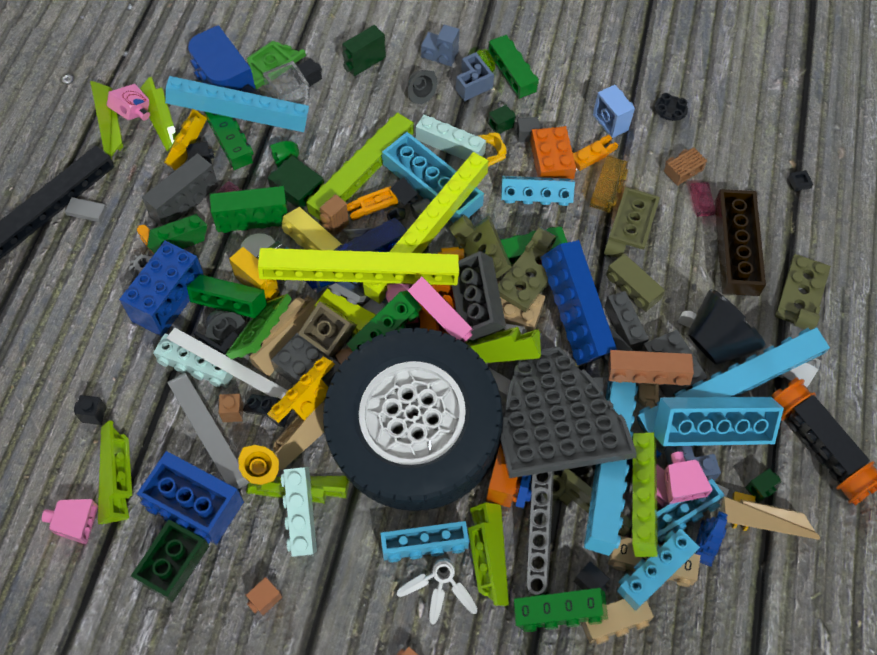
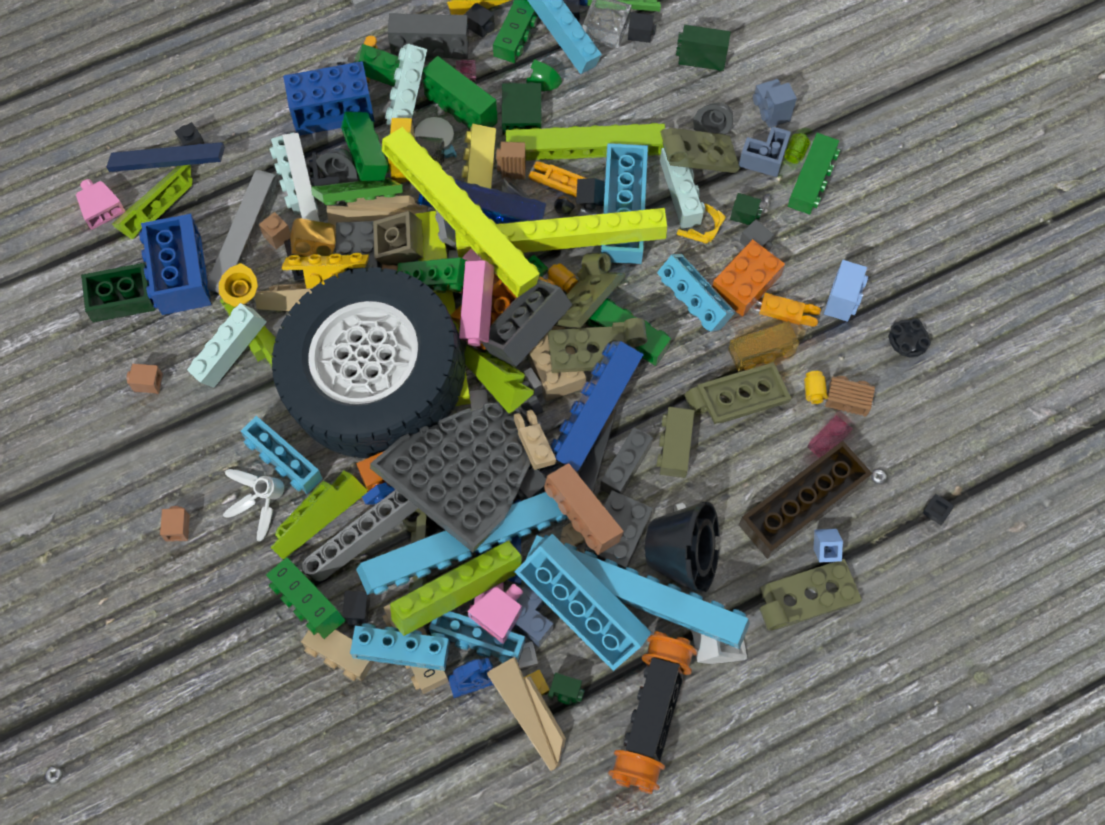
camera: 50 degrees right, 5 degrees up
none -> dark blue tile [106,142,225,172]
none -> pearl gold piece [290,218,336,256]
none -> light aqua brick [385,44,427,125]
none -> tan hinge [514,410,556,470]
none -> olive hinge [660,128,740,173]
none -> yellow brick [804,371,828,404]
none -> light blue brick [814,529,843,562]

